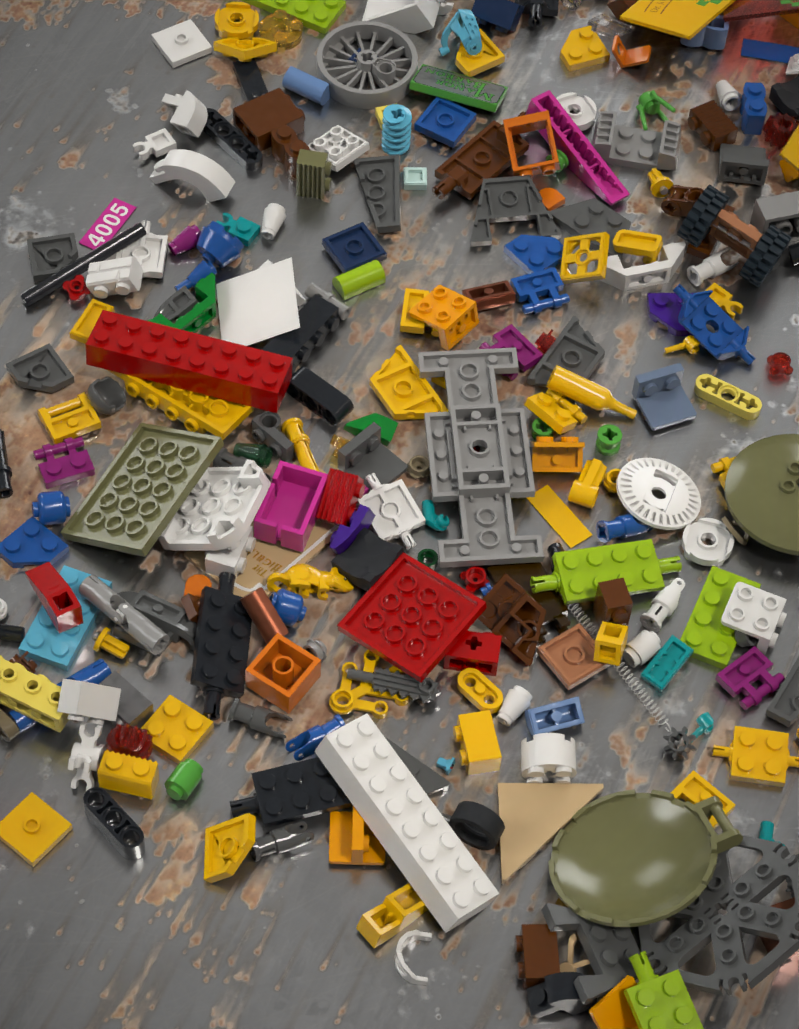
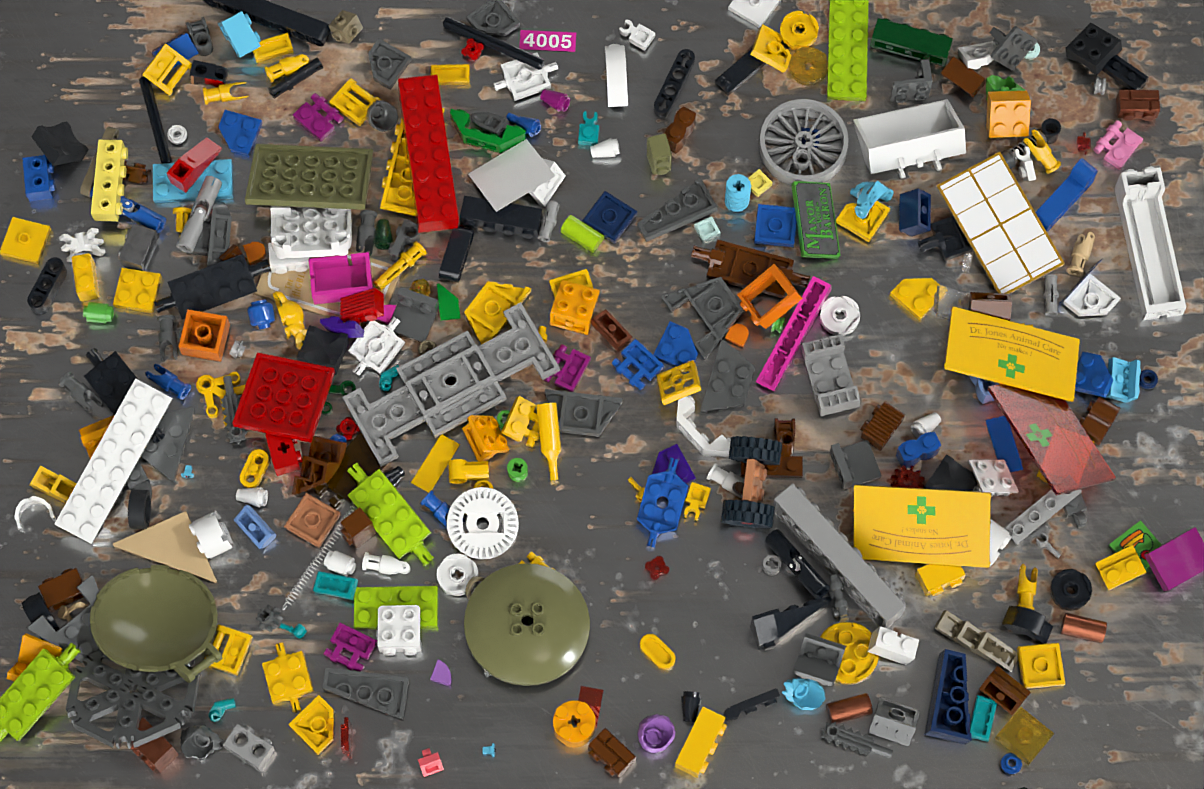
camera: 70 degrees right, 15 degrees up
blue head [32,491,71,525] -> none
white brick [57,679,121,725] -> none
white brick [85,256,143,299] -> none
clear red gear [106,723,153,761] -> none
white brick [162,90,208,138] -> none
blue cone [196,221,244,268] -> none
yellow plate [204,813,256,883] -> none
reddish brown brick [233,87,305,151] -> none
copper brick [240,587,289,644] -> none
medium blue brick [282,66,330,105] -> none
white tile [308,125,370,172] -> none
yellow brick [453,710,502,775] -> none
clear red plate [535,329,556,354] -> none
yellow brick [593,621,628,666] -> none
orange bracket [612,35,652,68] -> none
yellow piece [613,229,663,264] -> none
sand blue bracket [632,363,697,431] -> none
bright green plant [636,90,676,131] -> none
yellow piece [647,168,673,198] -> none
light yellow beam [694,374,762,420] -> none

